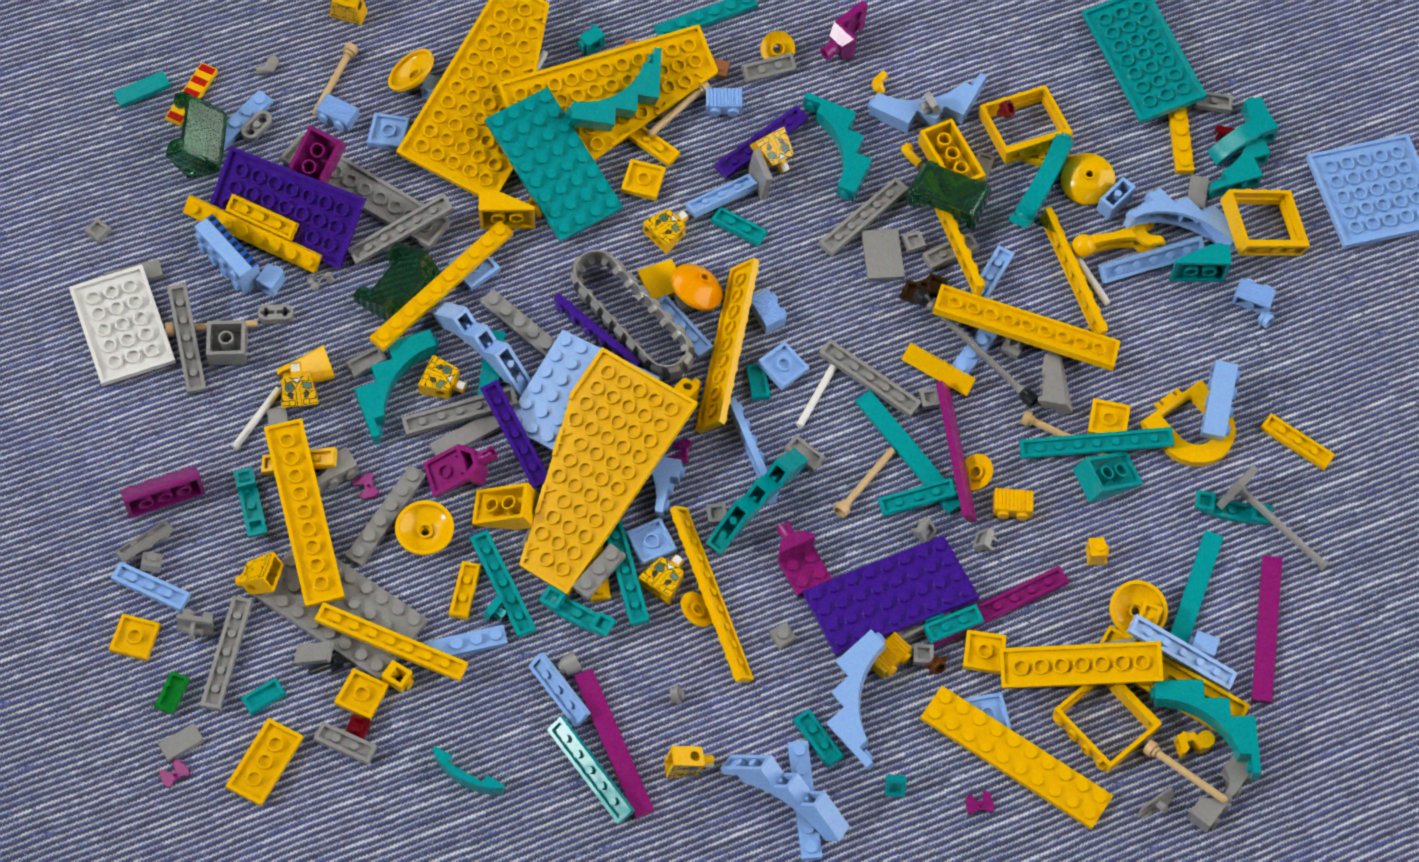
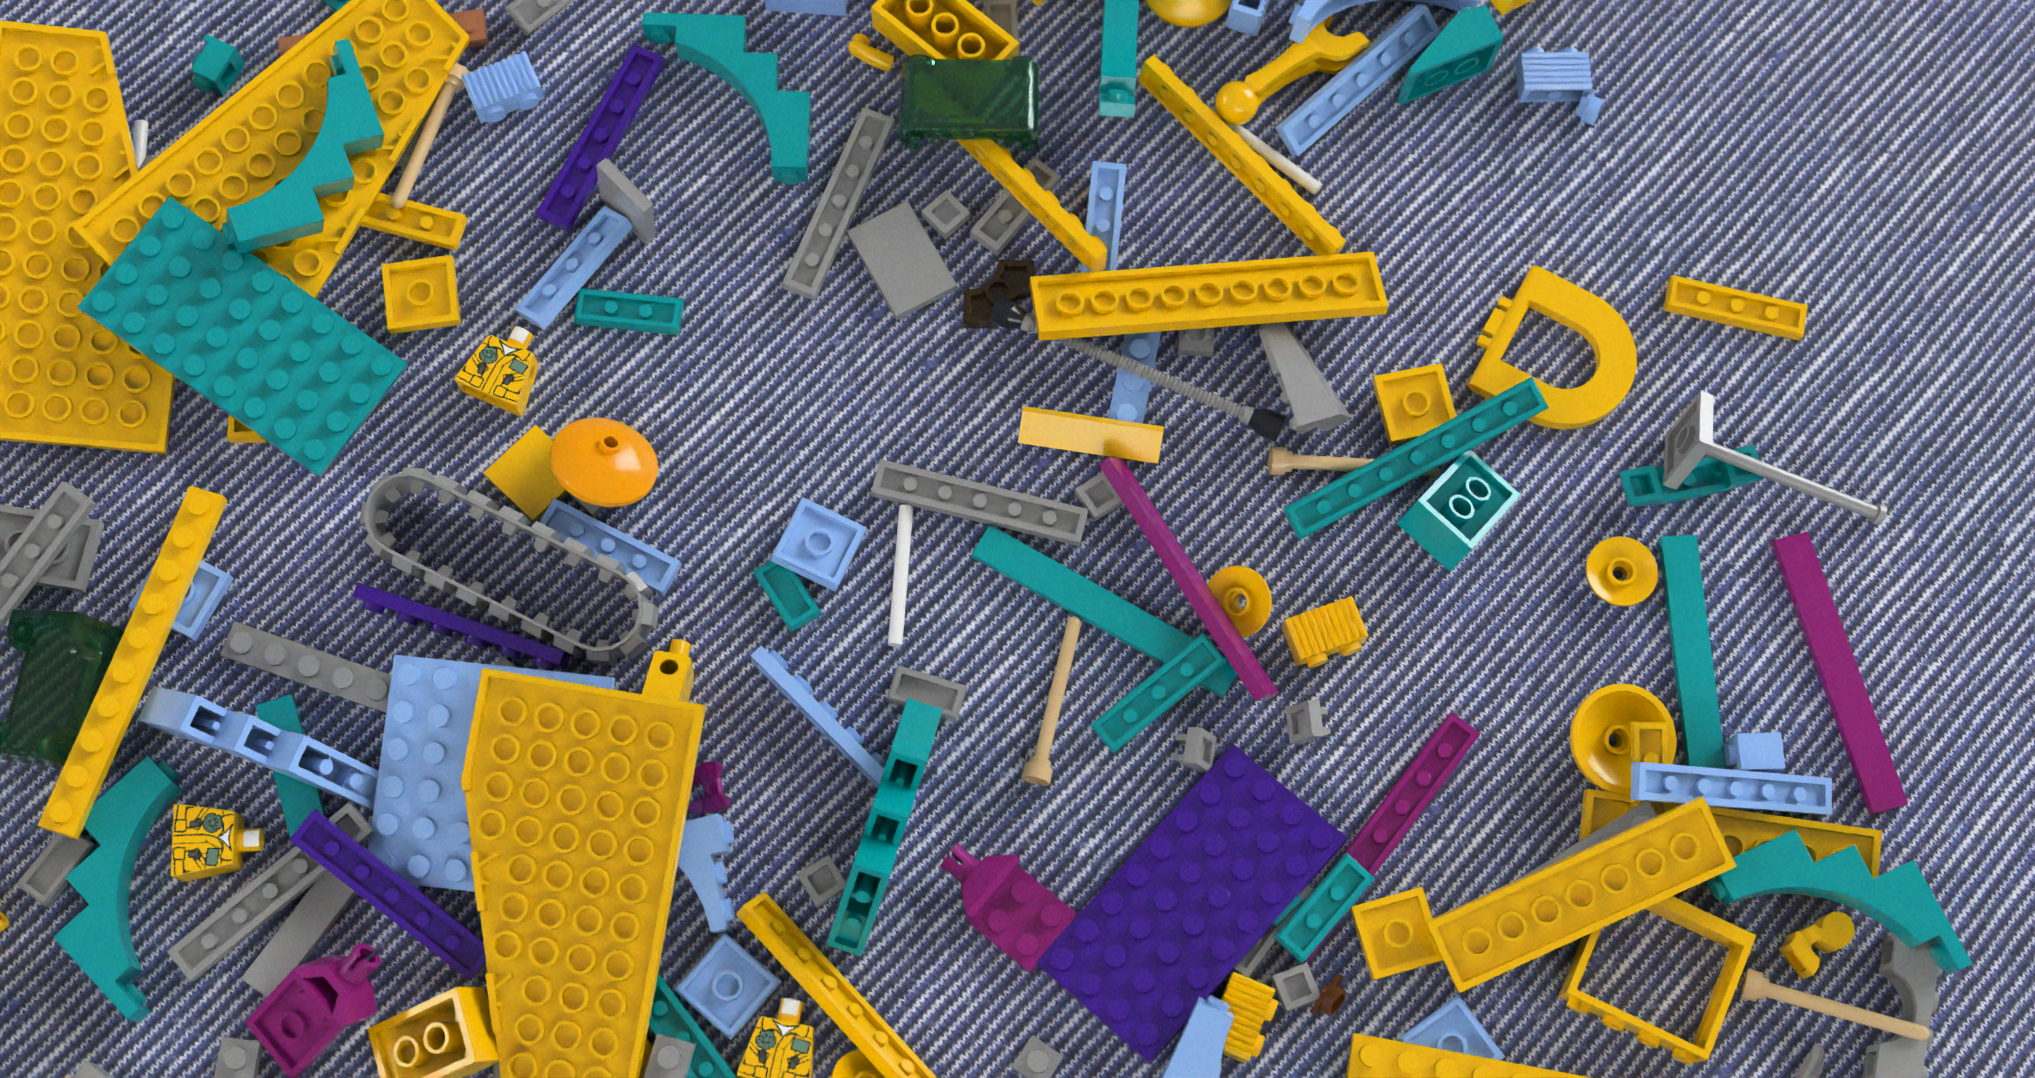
camera: 25 degrees left, 10 degrees up
yellow slope [479,189,536,229] -> none
yellow plate [695,258,760,434] -> none
yellow torso [750,127,793,174] -> none
light blue brick [750,288,787,334] -> none
yellow brick [1085,537,1109,565] -> none
light blue wedge [1200,360,1241,441] -> none
none -> yellow dish [1586,536,1658,607]

